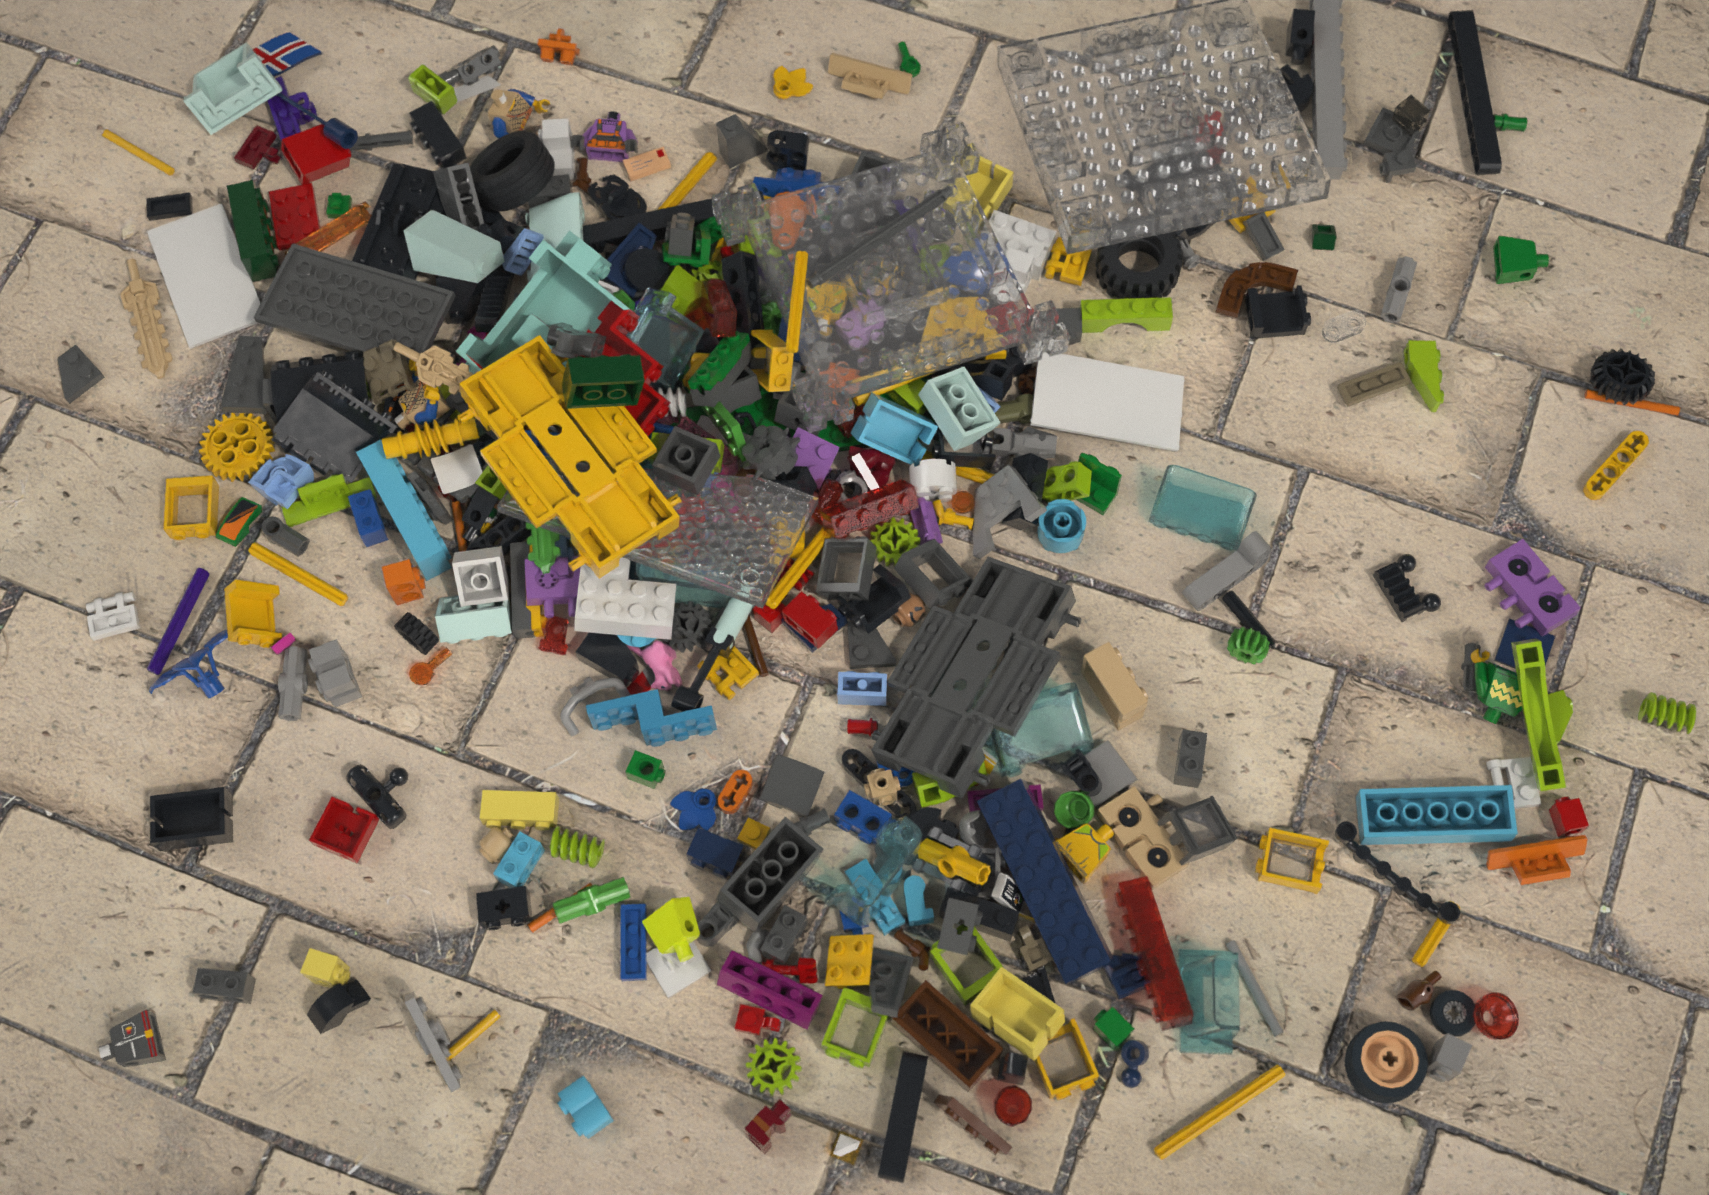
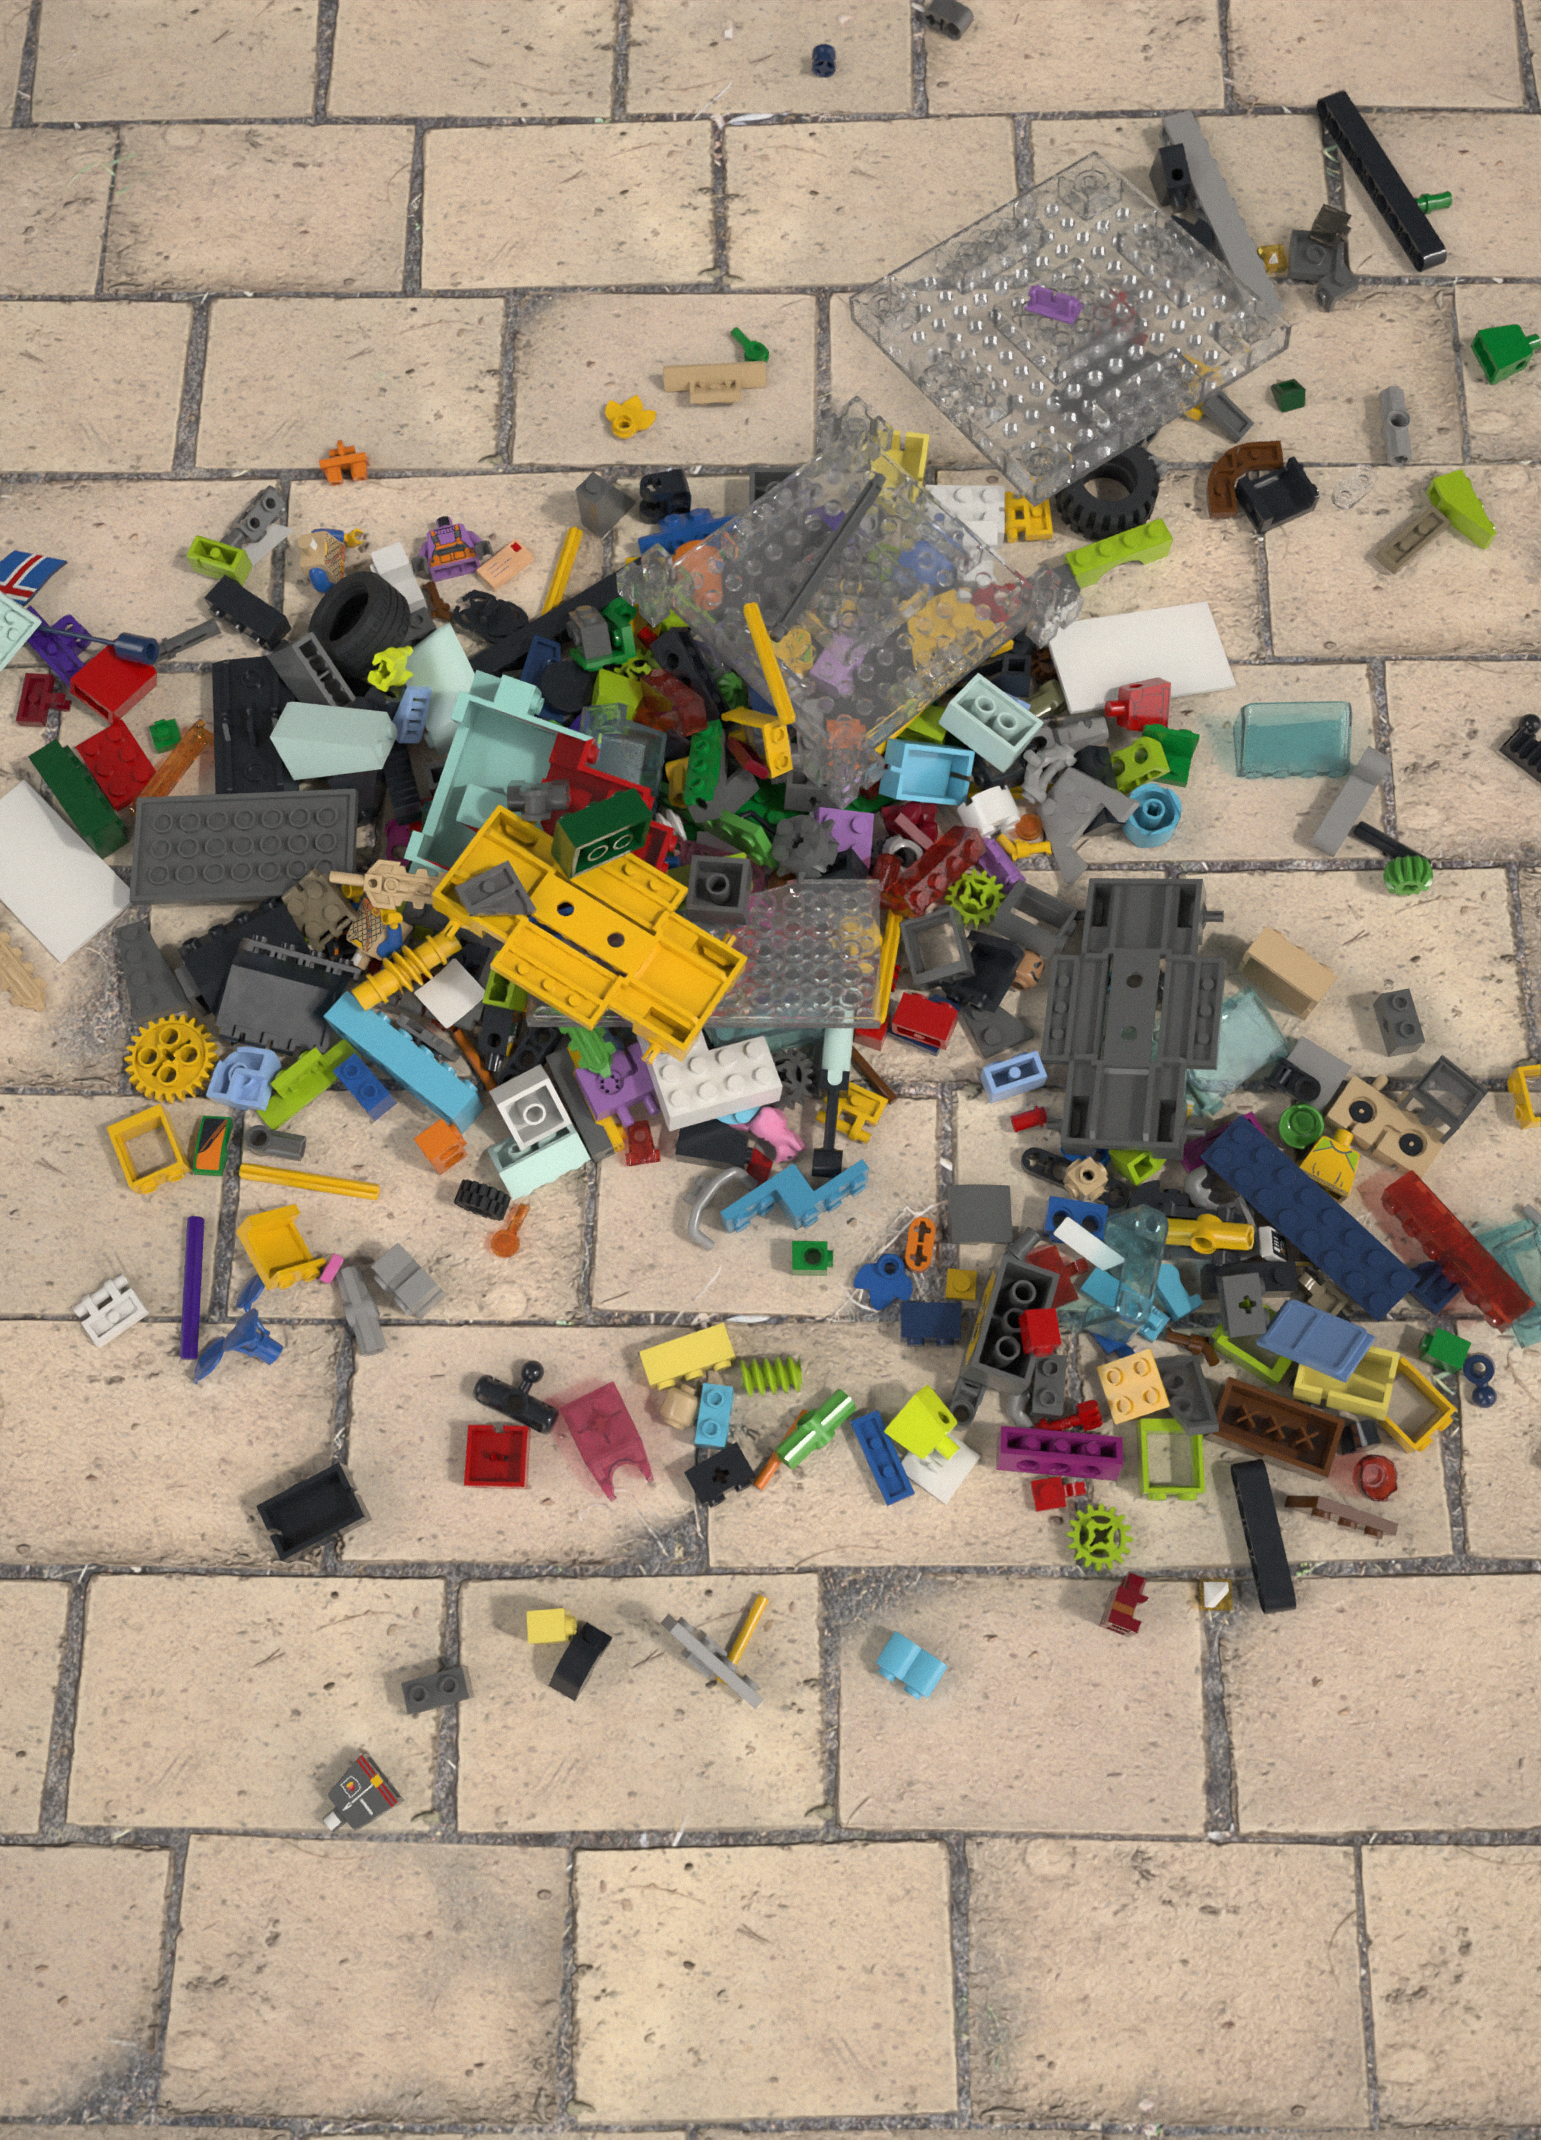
camera: 20 degrees left, 5 degrees up
none -> neon yellow animal [367,646,413,692]
none -> dark grey wing [454,860,537,916]
none -> clear pink brick [559,1381,654,1502]
none -> dark red tile [725,736,770,780]
none -> red brick [1019,1308,1062,1357]
none -> light grey piece [1020,742,1077,805]
none -> medium lavender hinge [1025,284,1084,325]
none -> clear red plate [1028,1245,1089,1309]
none -> white sticker [1054,1217,1125,1271]
none -> red torso [1105,677,1171,732]
none -> clear yellow tile [1256,244,1288,274]
none -> medium blue piece [1256,1300,1375,1383]

